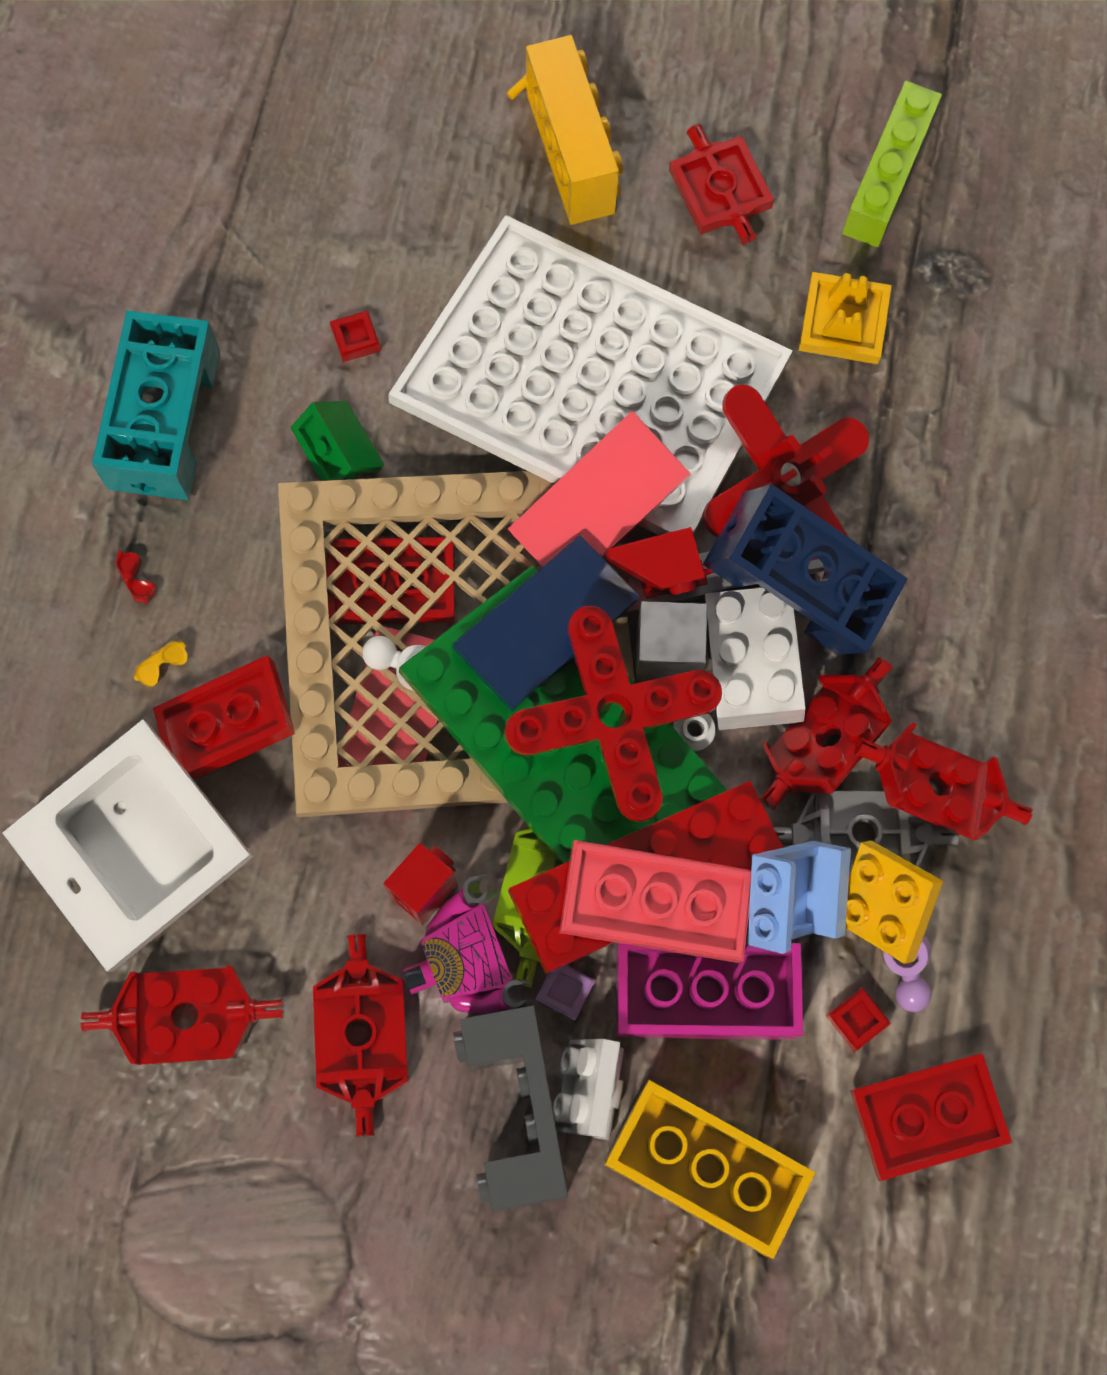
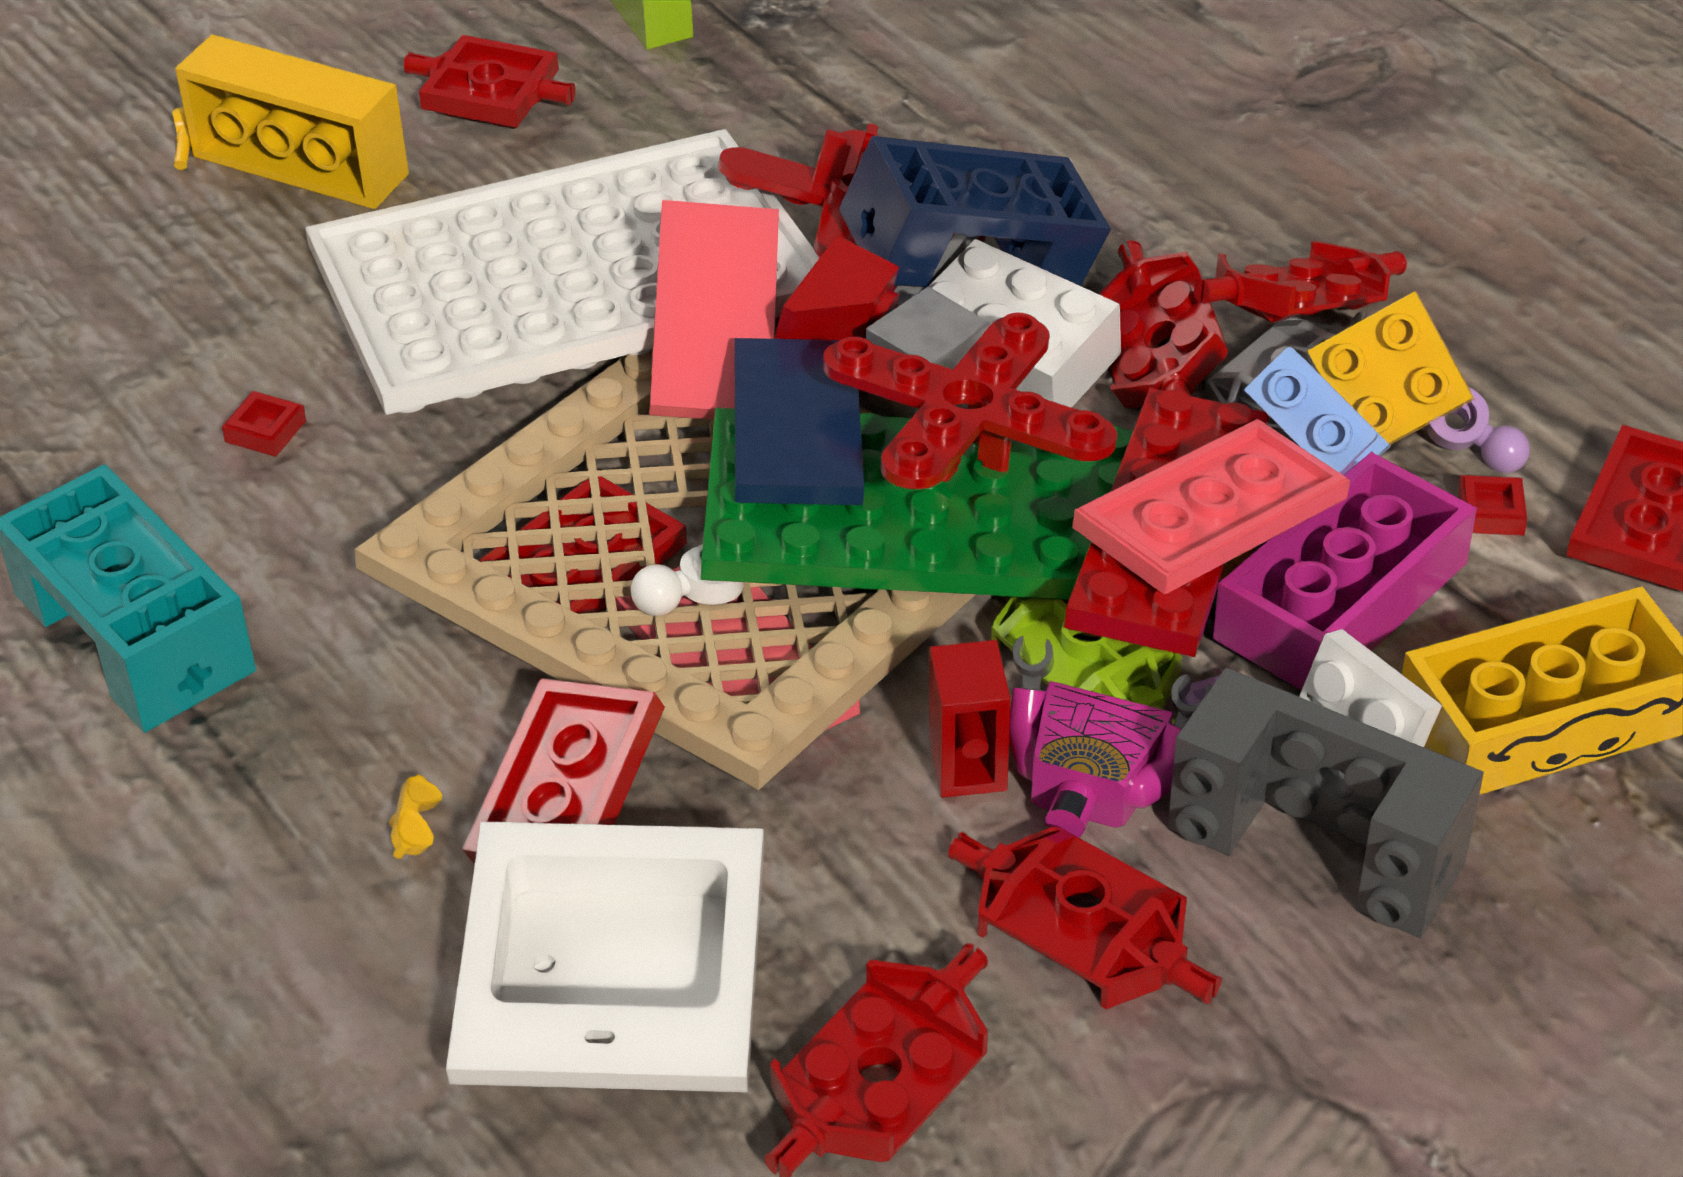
camera: 45 degrees left, 30 degrees down
red piece [116,551,158,605] -> none
green panel [290,401,384,481] -> none
yellow plate [798,272,892,364] -> none

